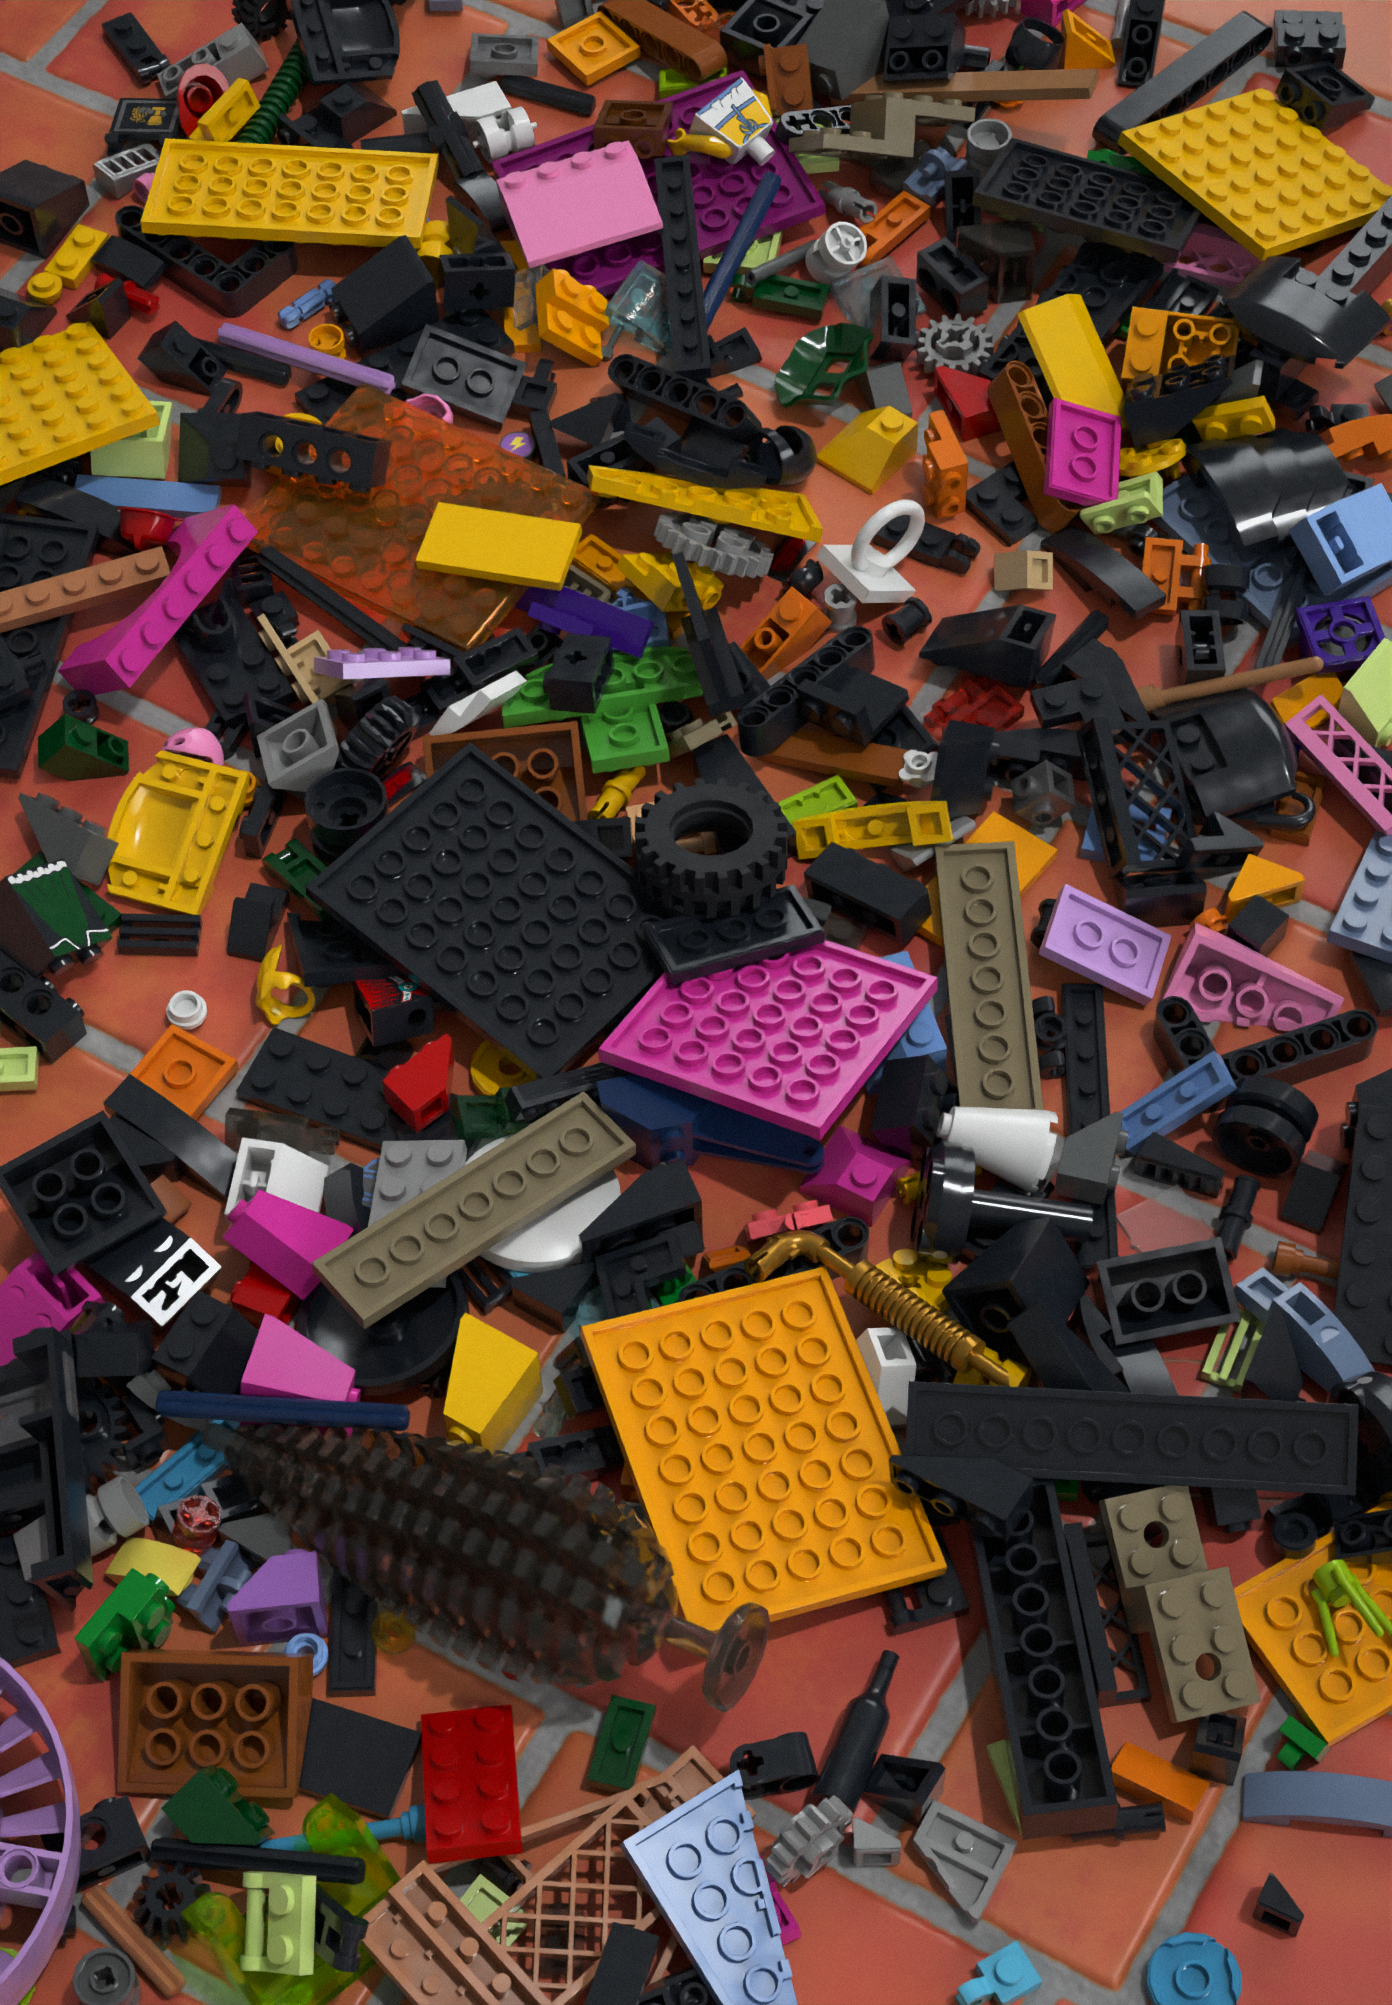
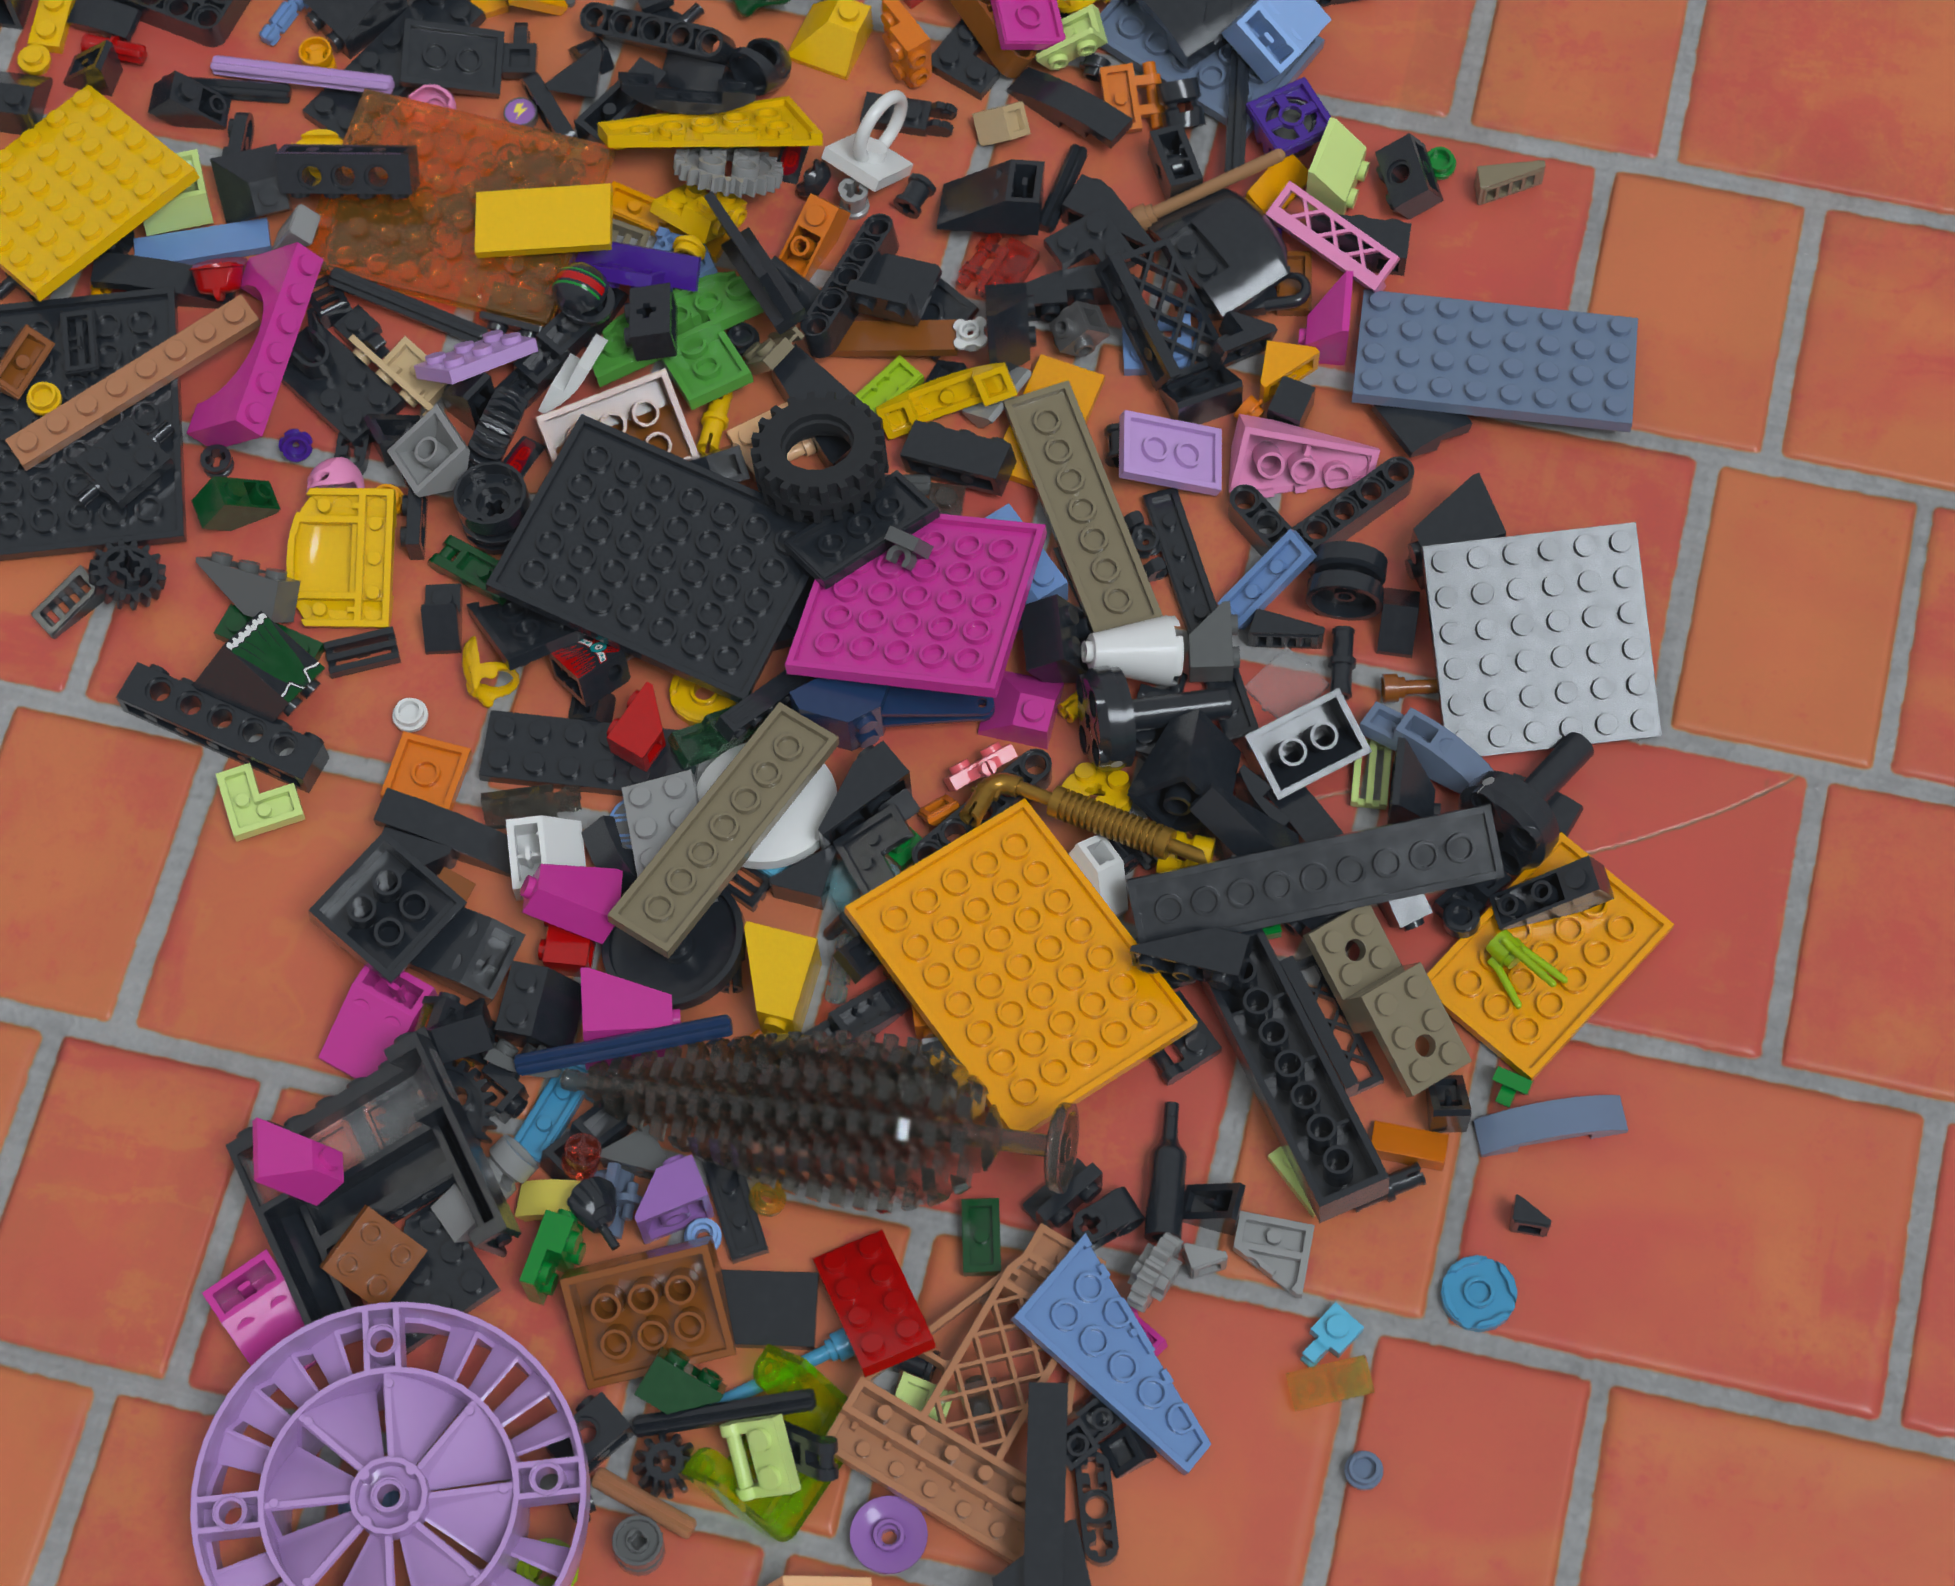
camera: 15 degrees left, 10 degrees up
none -> light grey slope [272,204,321,250]
none -> dark purple plate [278,429,313,462]
none -> black helmet [552,262,615,326]
none -> black piece [567,1176,620,1251]
none -> yellow plate [673,235,706,260]
none -> dark grey tile [884,526,934,571]
none -> black bracket [1023,1158,1103,1229]
none -> dark pink slope [1298,271,1353,366]

